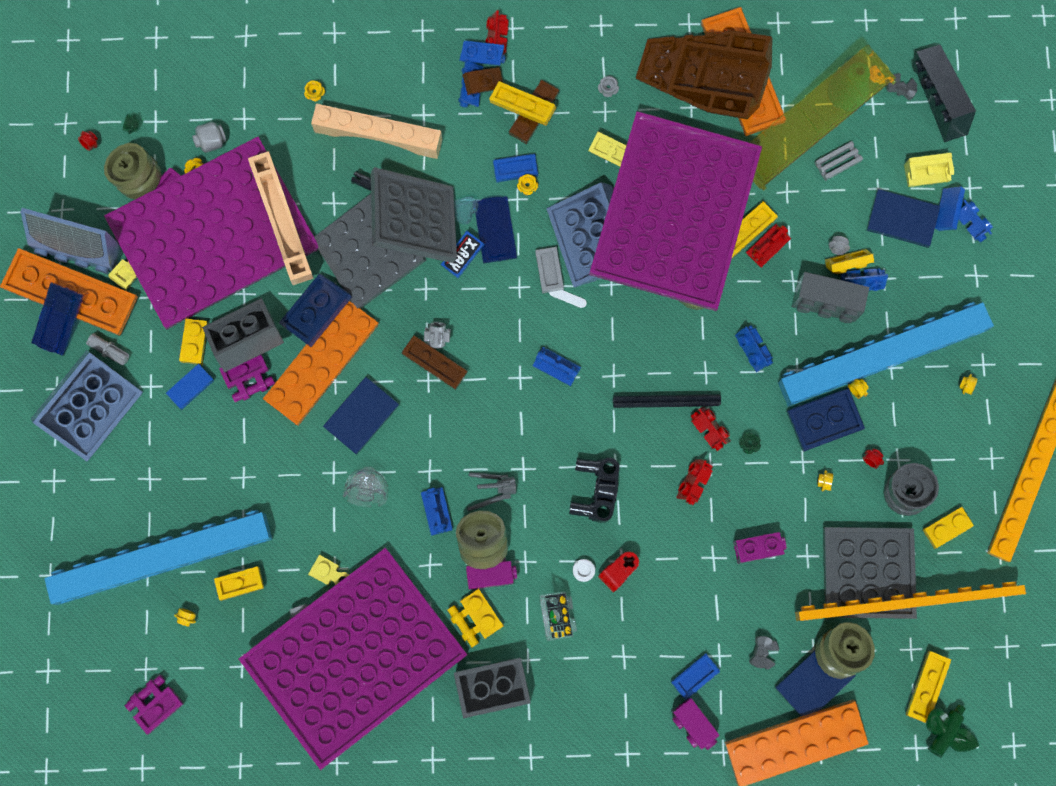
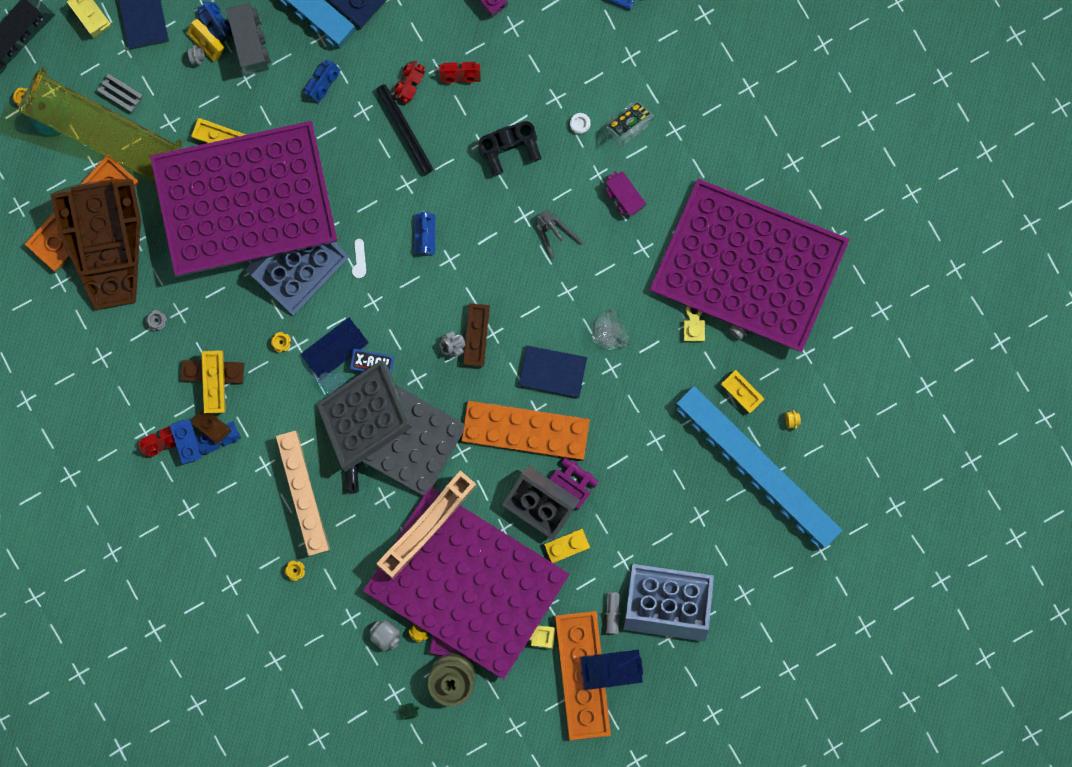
camera: 120 degrees left, 5 degrees up
slope [21,208,123,274] -> none
red plate [78,131,98,151] -> none
magenta plate [124,675,184,735] -> none
blue tile [166,364,214,410] -> none
dark blue tile [279,273,352,347] -> none
blue hinge [421,487,453,536] -> none
yellow plate [447,589,504,648] -> none
dark grey brick [454,658,531,719] -> none
olive wheel [456,511,508,569] -> none
blue tile [493,154,538,182] -> none
light grey tile [535,247,564,293] -> none
light yellow hinge [588,132,626,167] -> none
red piece [597,552,639,592] -> none
clear green plate [739,432,761,454] -> none
red hinge [746,224,791,268] -> none
dark grey piece [886,73,917,100] -> none

